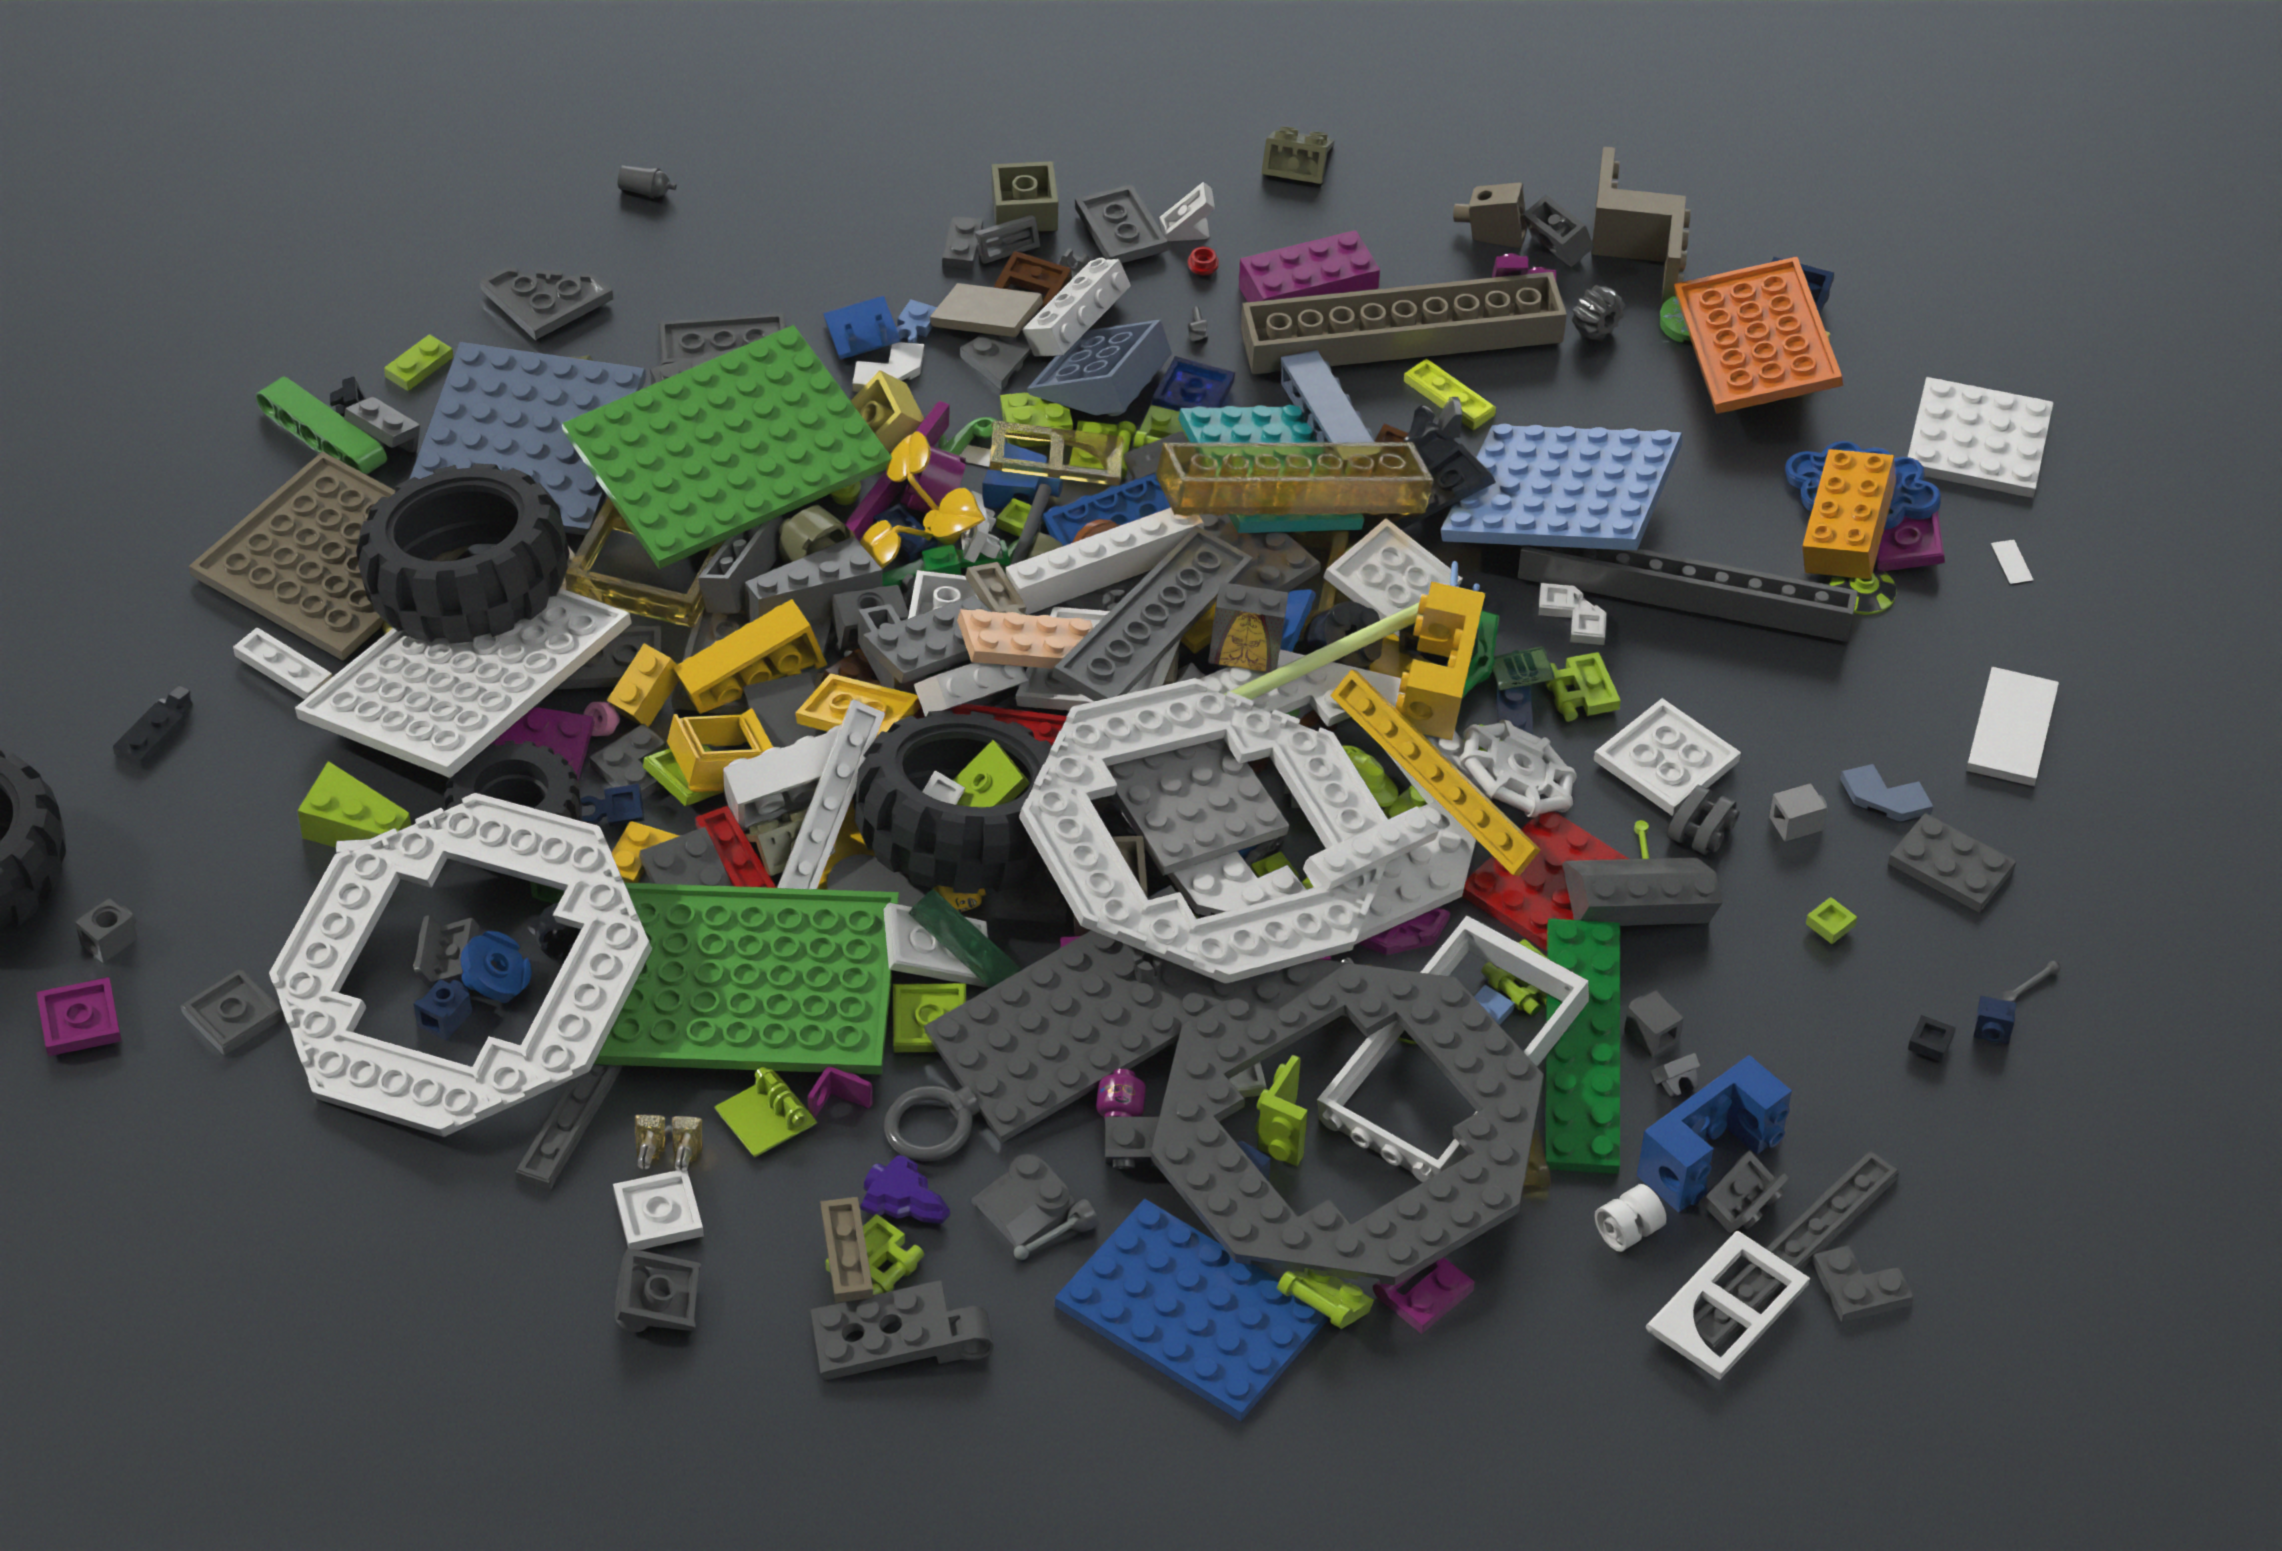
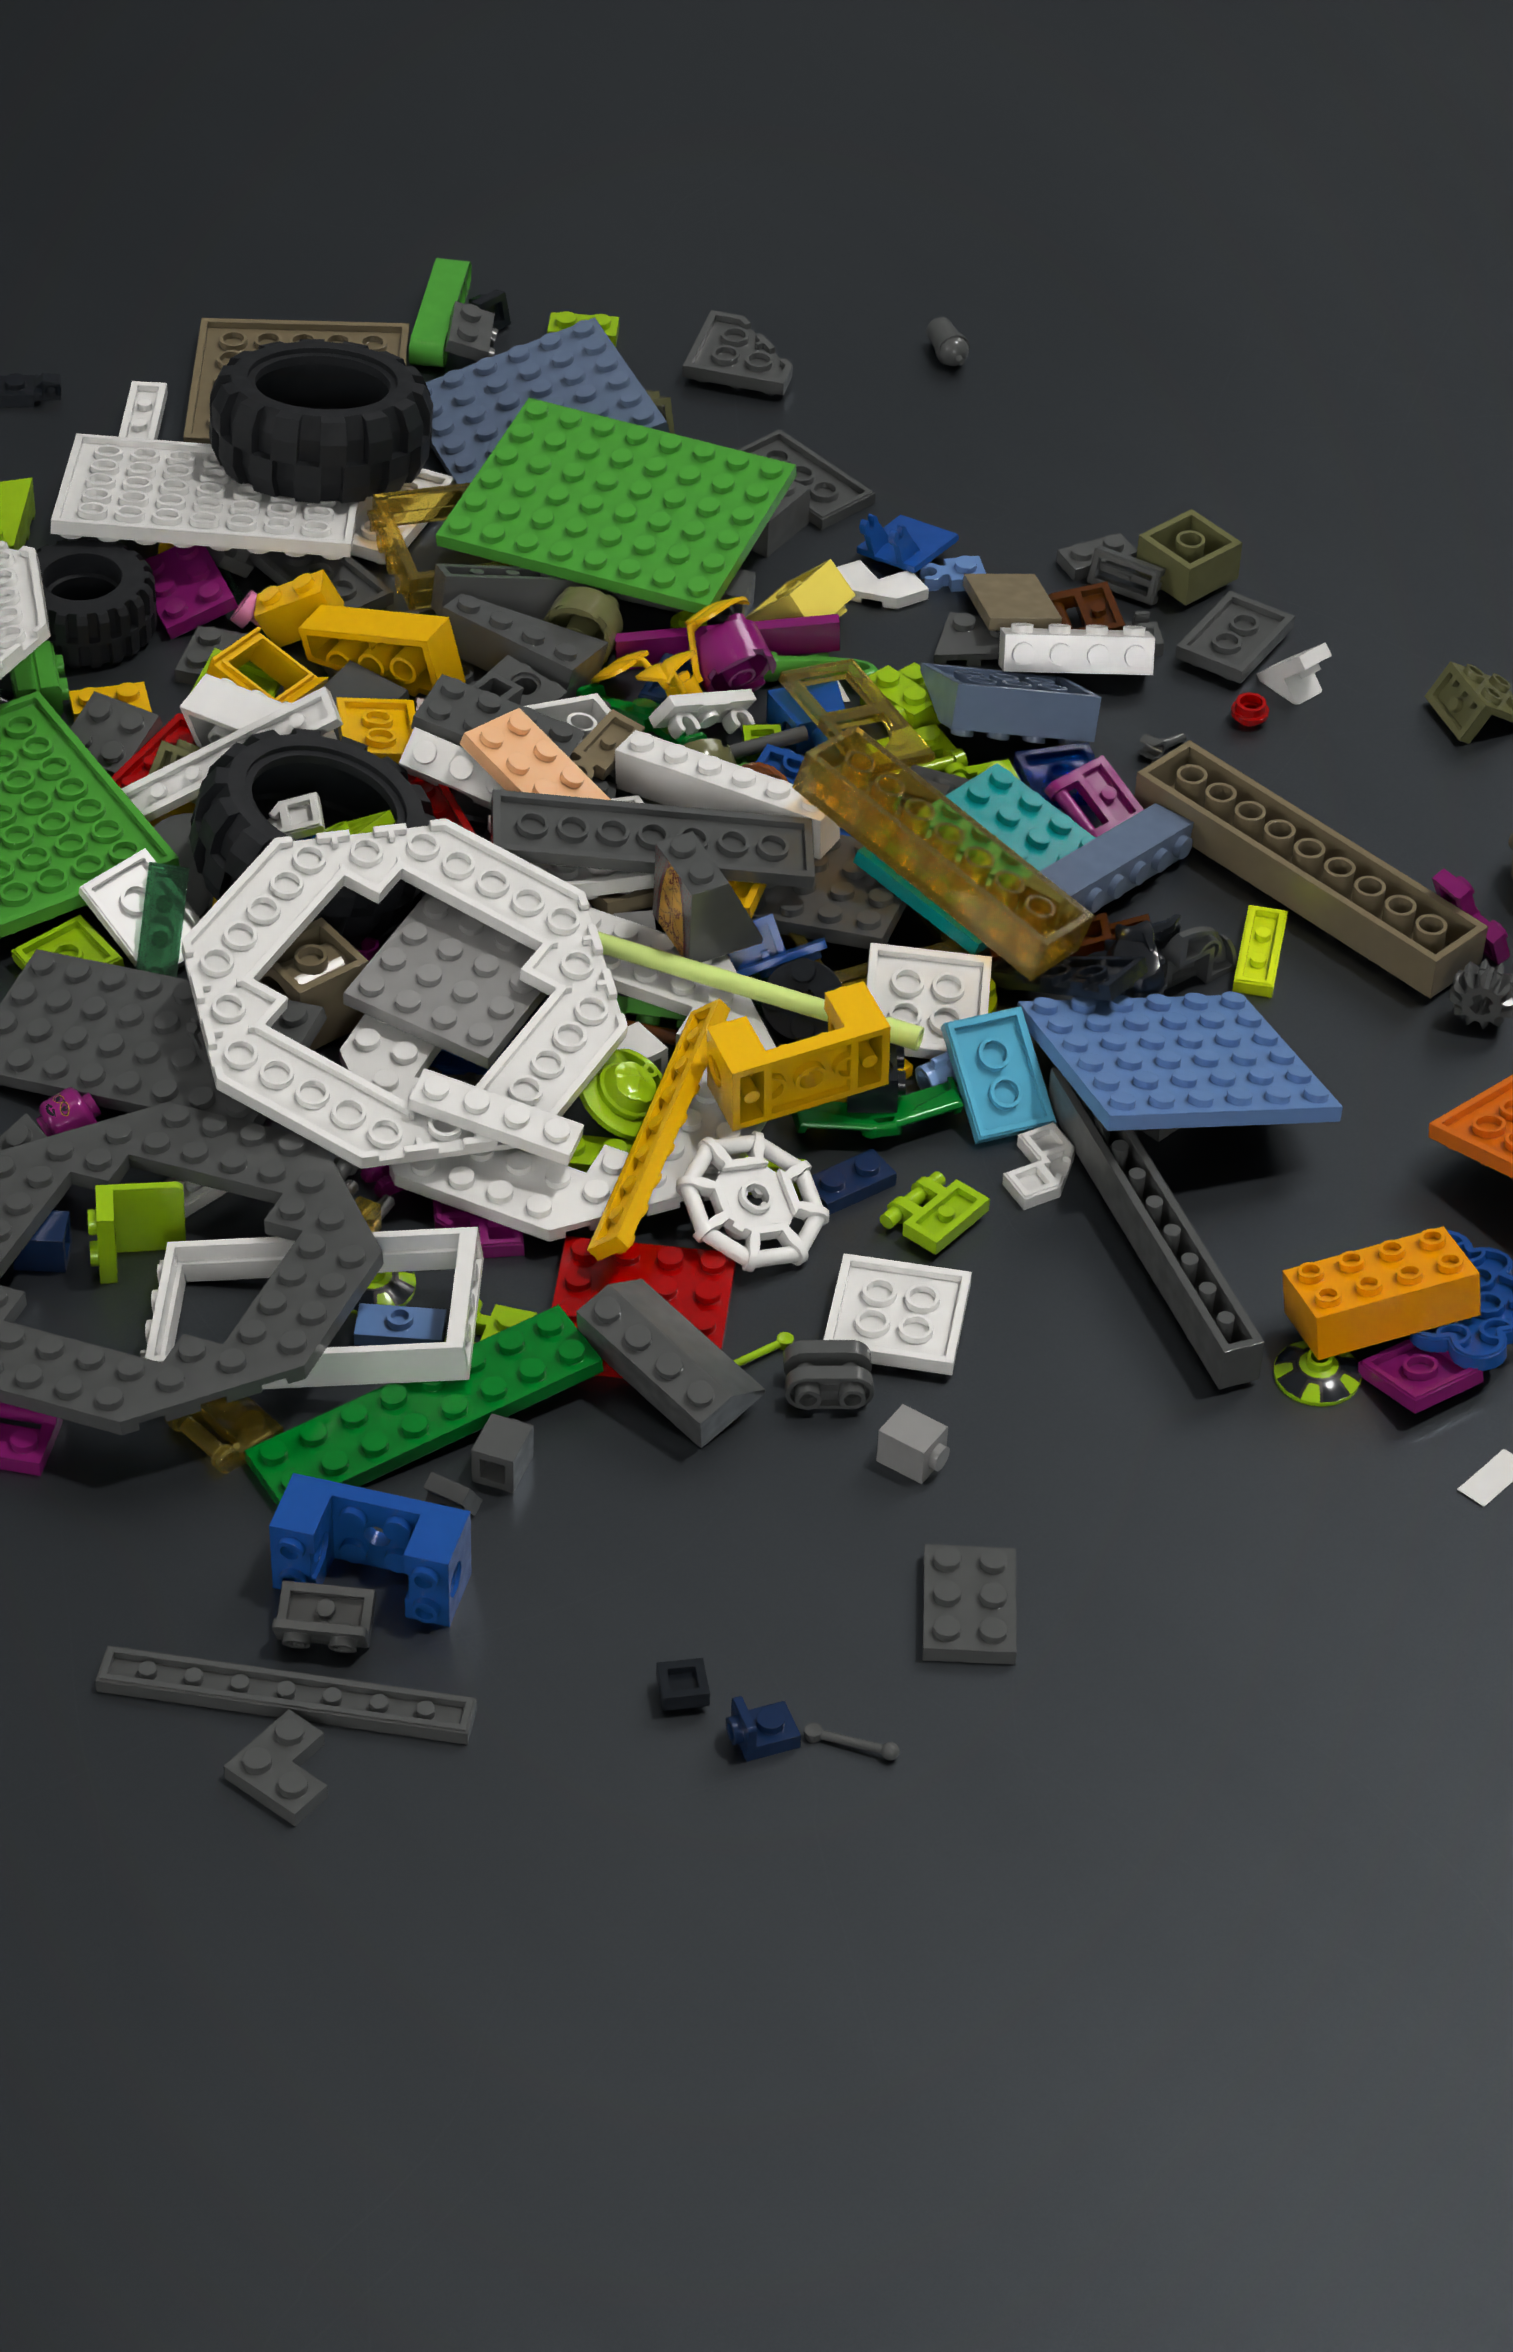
camera: 55 degrees right, 5 degrees down
dark blue plate [581,784,645,826] -> none
magenta brick [1239,230,1380,302] -> none
clear green piece [1492,646,1555,690] -> none
white wheel [1595,1184,1667,1252] -> none
white window [1646,1231,1810,1380] -> none
lime plate [1806,897,1857,944] -> none
sand blue tile [1840,764,1933,822] -> none
white tile [1966,667,2059,786] -> none
none -> medium azure tile [940,1006,1057,1144]
none -> magenta plate [1044,755,1144,837]

